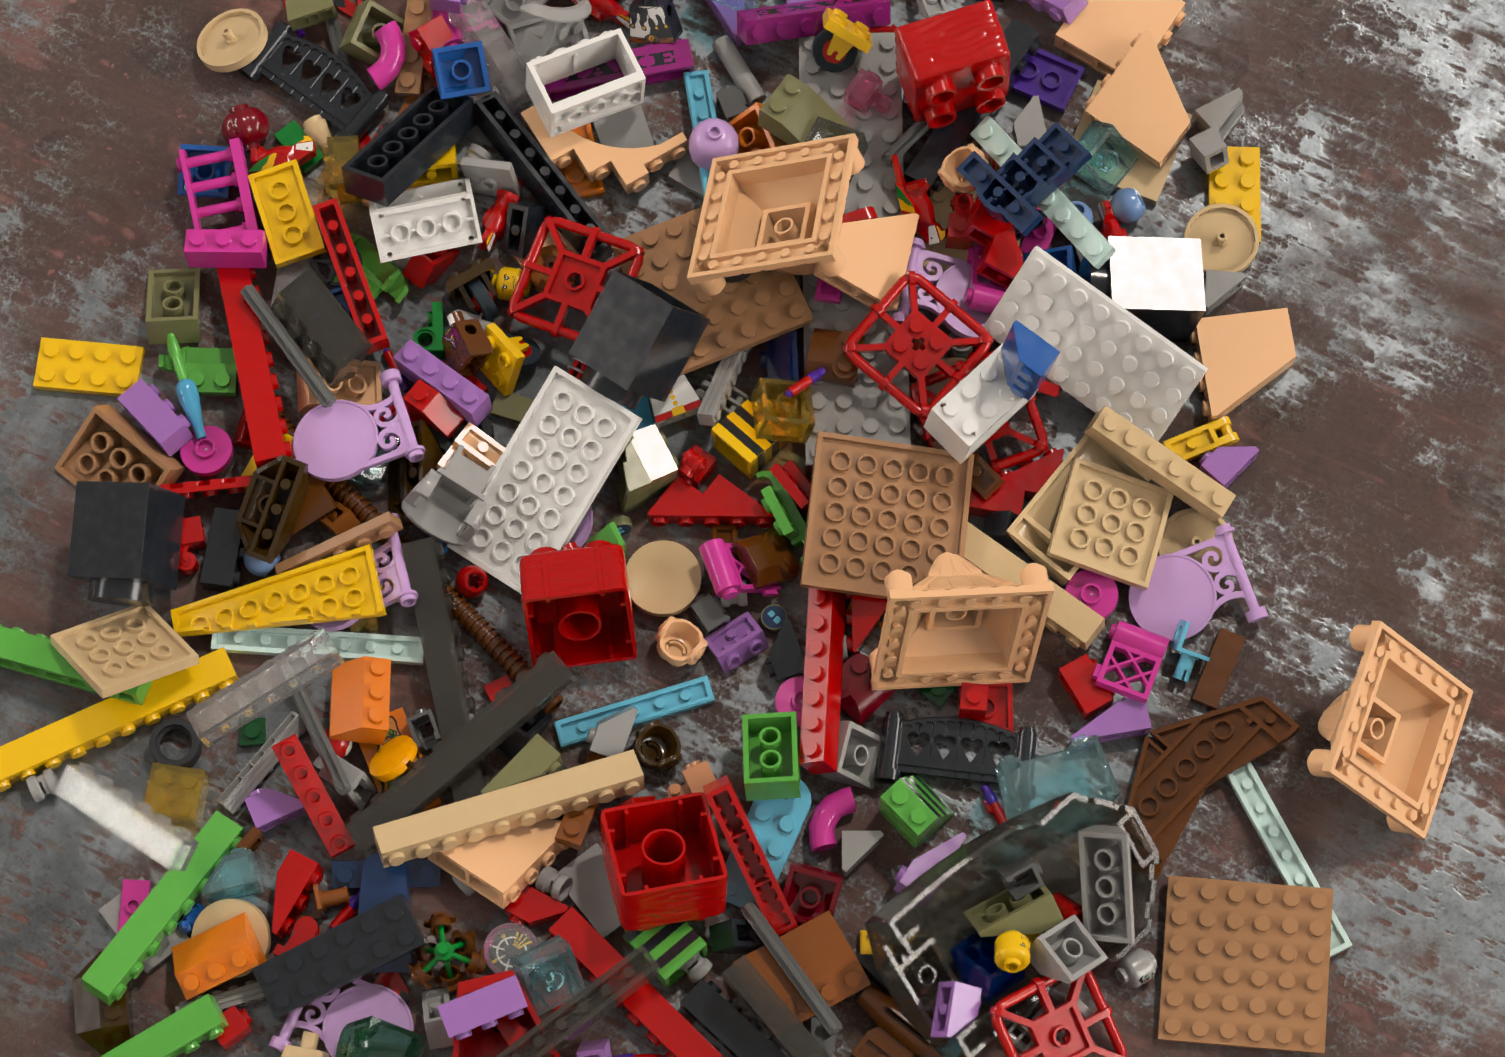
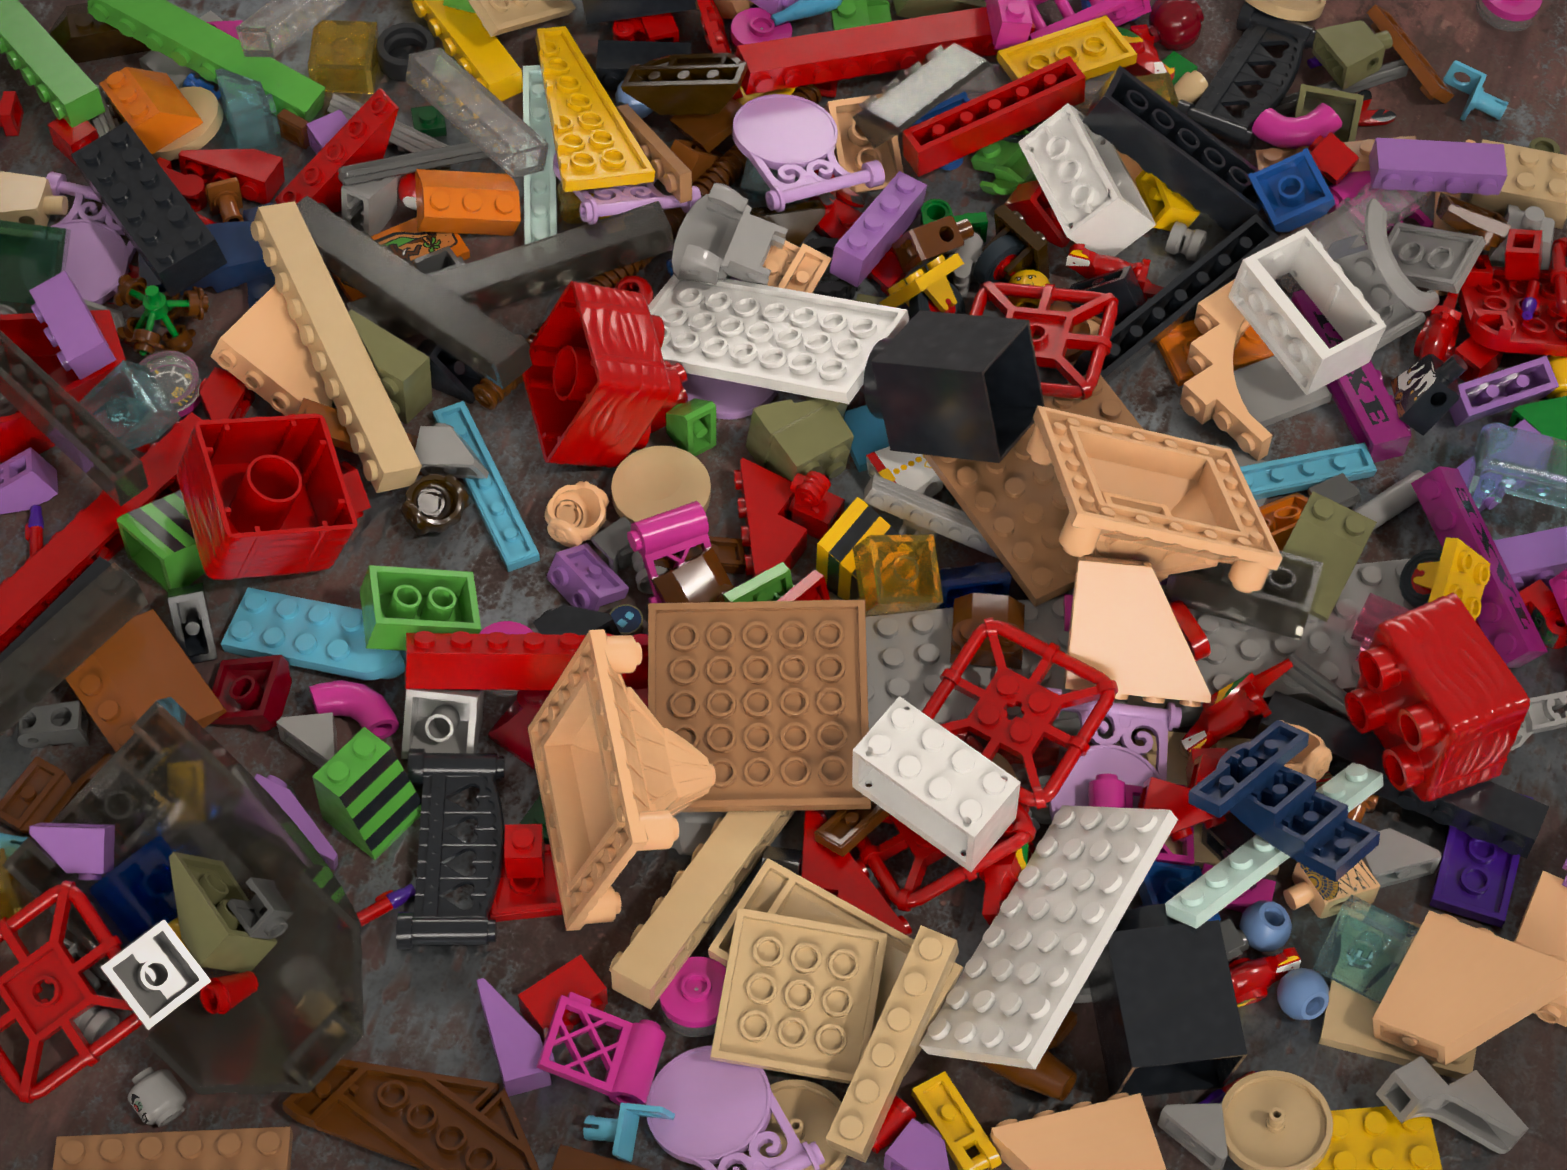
camera: 80 degrees right, 15 degrees down
dark grey axle [240,285,336,408] -> none
light orange tile [369,735,418,782] -> none
red slope [403,379,465,439] -> none
light grey plate [460,157,521,197] -> none
light grey wheel [535,866,573,902] -> none
olive tile [605,516,633,536] -> none
nougat brick [667,760,716,807] -> none
light grey wheel [680,952,713,983] -> none
lavender cylinder [688,118,739,171] -> none
red slope [703,775,798,936] -> none
dark grey axle [741,902,843,1036] -> none
piece [785,367,826,398] -> none
yellow head [994,930,1030,973] -> none
clear light blue windscreen [995,734,1121,838] -> none
blue slope [1001,320,1060,401] -> none
light grey slope [1078,825,1135,944] -> none

